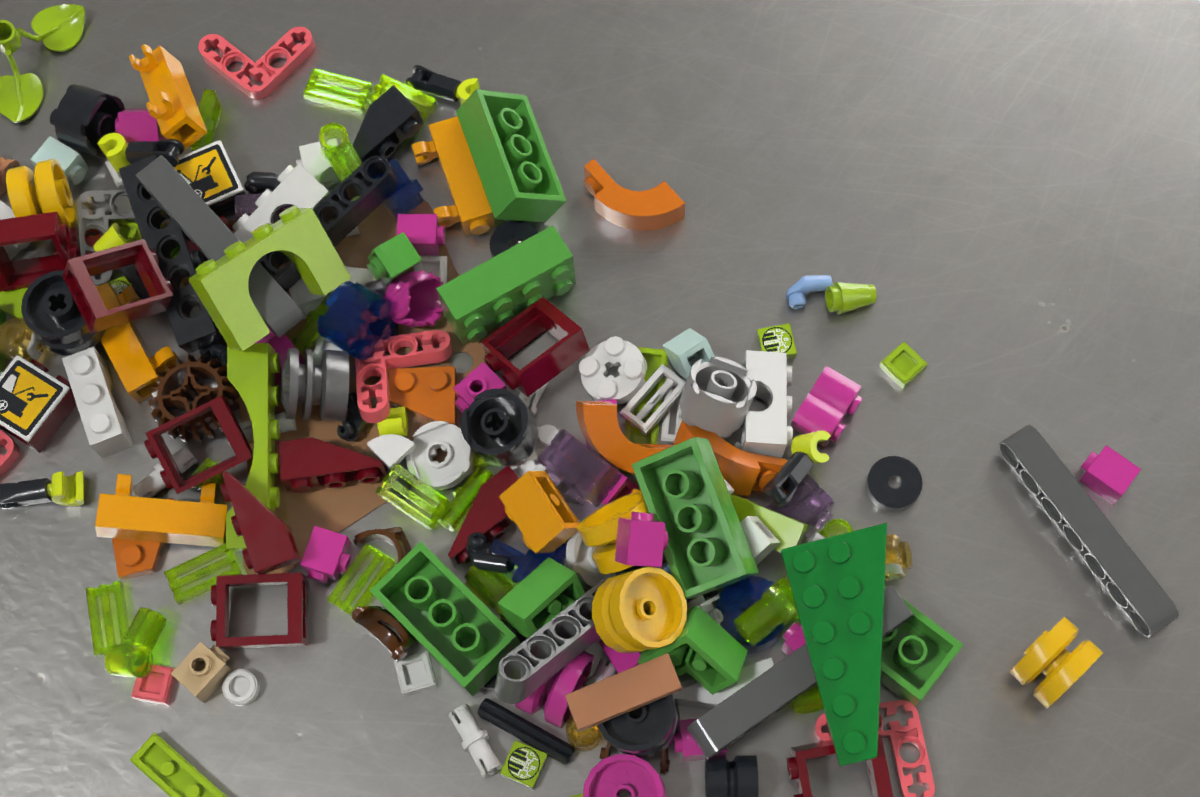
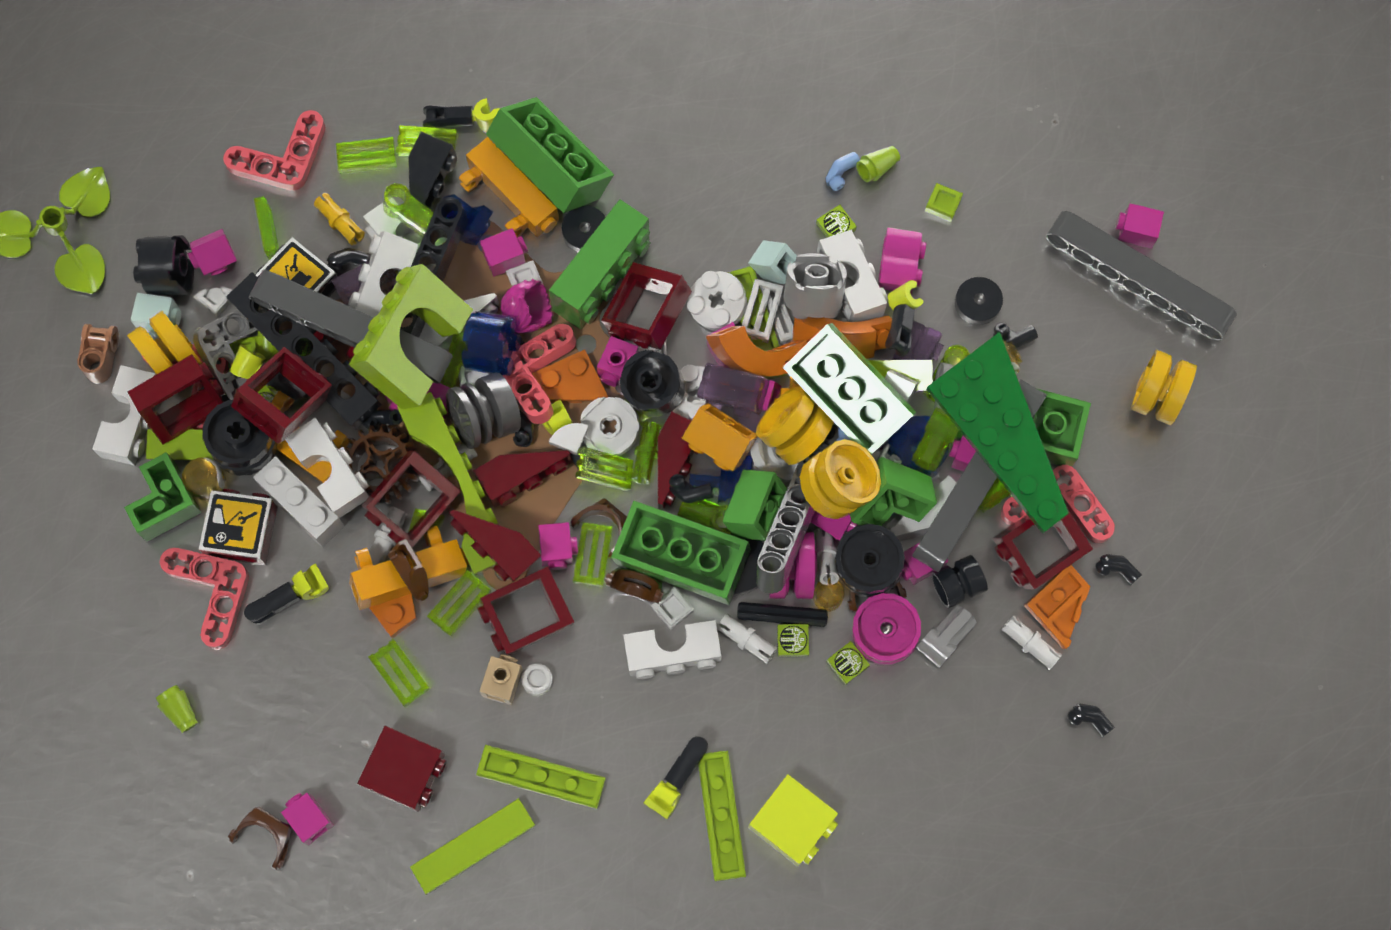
camera: 30 degrees left, 5 degrees up
piece [97,133,185,172] -> none
clear neon green piece [104,607,167,678] -> none
light orange brick [129,44,208,151] -> none
coral tile [131,663,175,705] -> none
bright green slope [367,232,422,285] -> none
nougat tile [565,653,683,732] -> none
orange arch [583,159,685,231] -> none
dark pink brick [615,512,668,567] -> none
none -> white arch [285,418,369,518]
none -> yellow pin [314,193,365,246]
none -> dark red piece [357,726,447,813]
none -> reddish brown helmet [387,539,429,601]
none -> white arch [623,620,722,679]
none -> black arm [993,323,1038,349]

